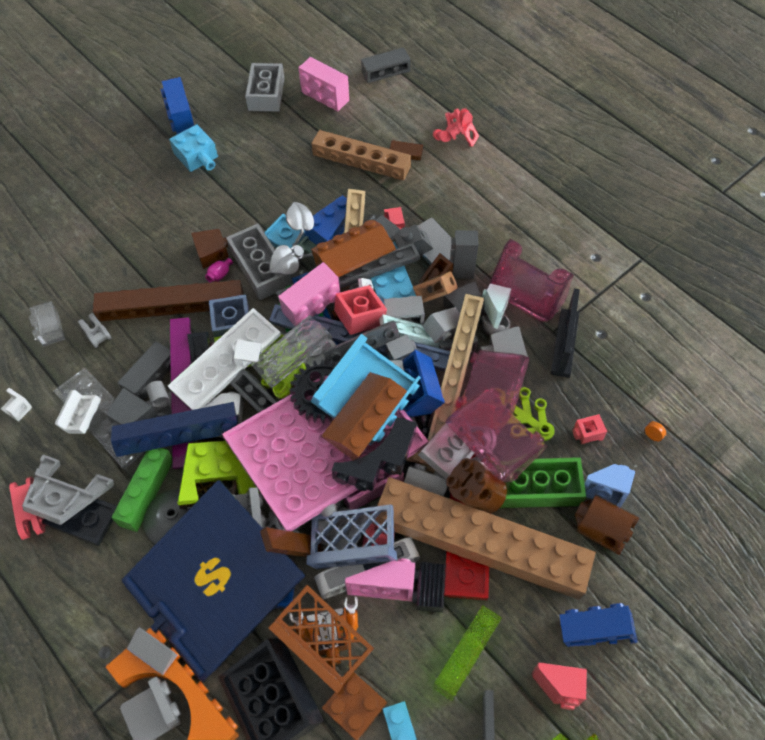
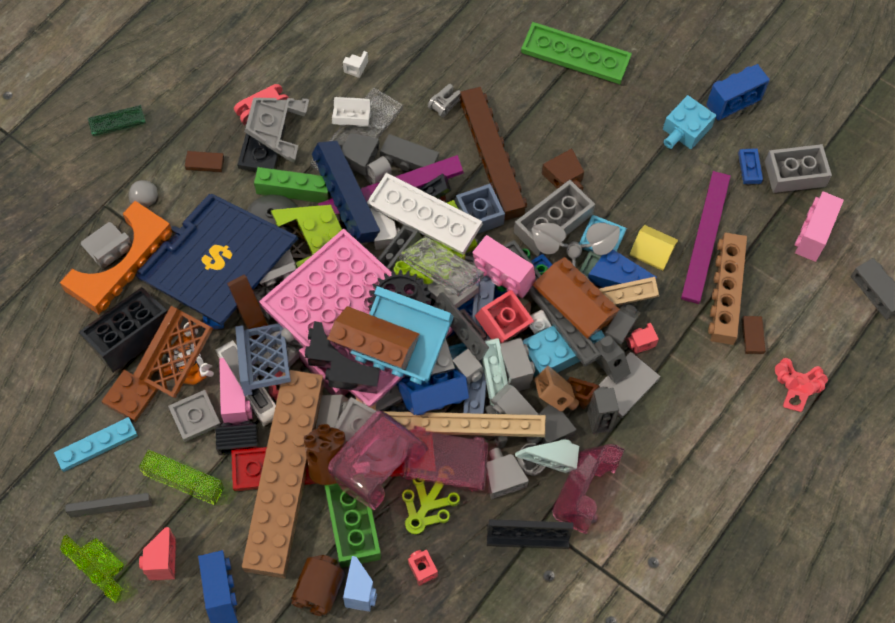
camera: 75 degrees right, 5 degrees up
clear brick [29,301,65,347] -> none
light grey slope [127,627,178,675] -> none
dark pink plant [205,258,233,283] -> none
white panel [234,340,263,367] -> none
none -> light grey hair [128,180,158,208]
none -> light grey plate [168,390,221,442]
none -> reddish brown tile [185,151,224,172]
none -> bright green plate [521,22,632,84]
none -> light yellow slope [629,225,678,271]
none -> magenta tile [681,171,731,304]
none -> blue plate [738,149,763,184]

